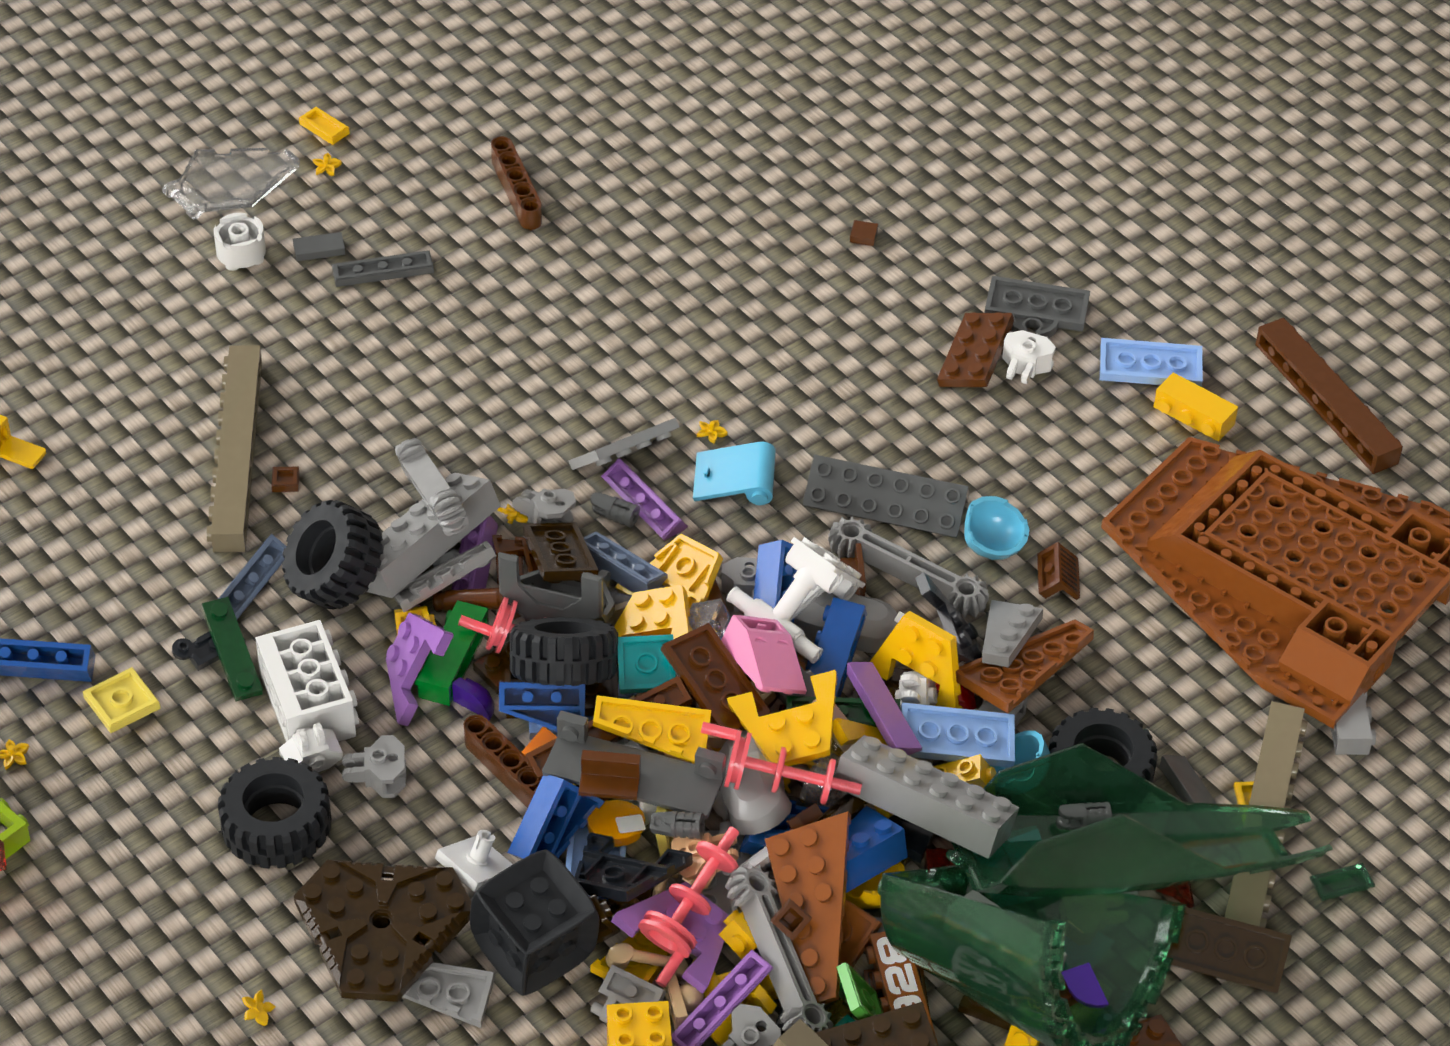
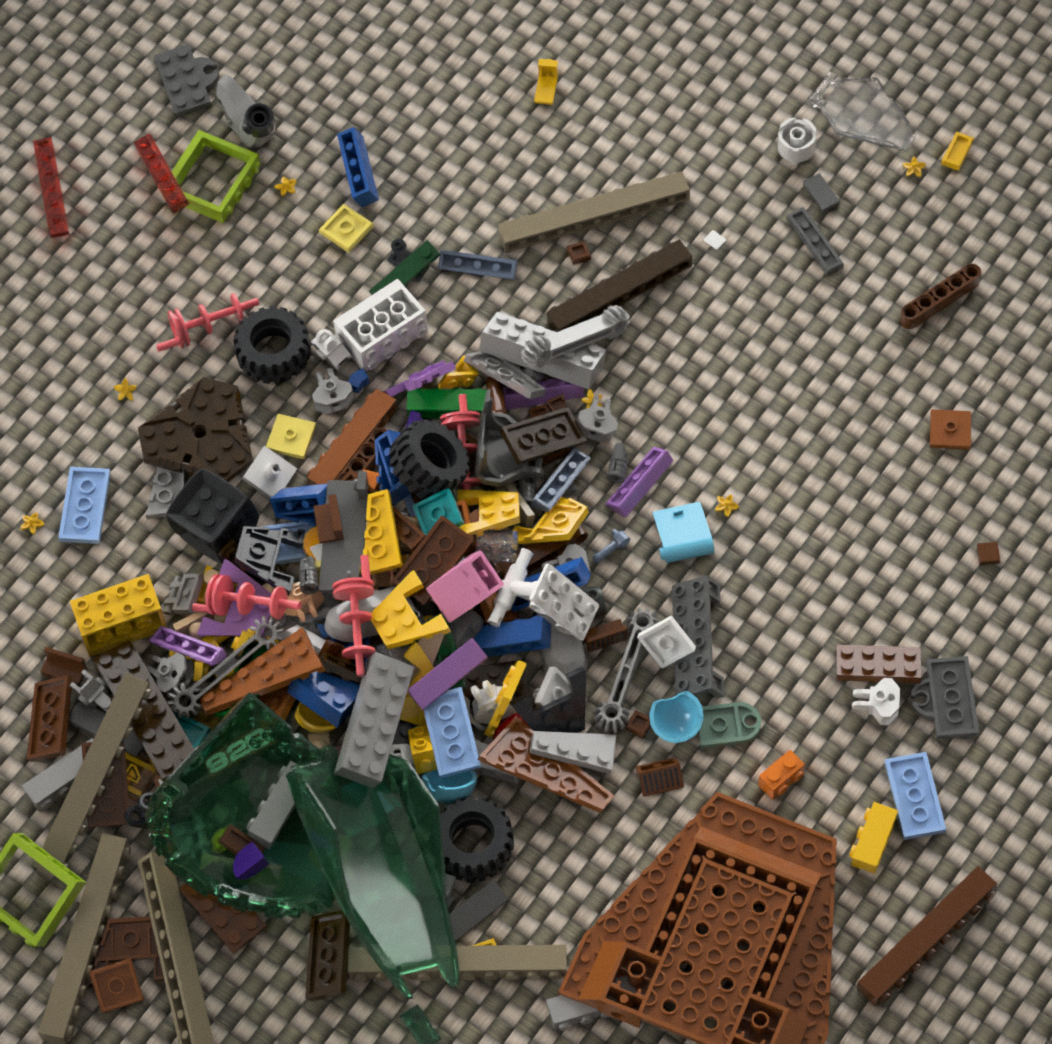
camera: 80 degrees right, 15 degrees up
black tyre [282,500,384,610] -> none
light grey wing [568,418,679,470] -> none
reddish brown slope [770,898,812,941] -> none
bright green tile [836,962,883,1020] -> none
dark grey hinge [1056,801,1112,830] -> none
none -> coral piece [156,293,260,352]
none -> light yellow plate [266,414,316,460]
none -> dark orange brick [307,388,397,486]
none -> blue piece [348,368,370,394]
none -> dark brown brick [546,239,692,332]
none -> sand blue piece [592,529,630,563]
none -> reddish brown tile [625,710,651,739]
none -> white tile [637,616,696,668]
none -> sand green tile [699,702,761,749]
none -> white sticker [704,230,726,249]
none -> orange brick [758,750,805,800]
none -> dark orange plate [930,409,971,450]

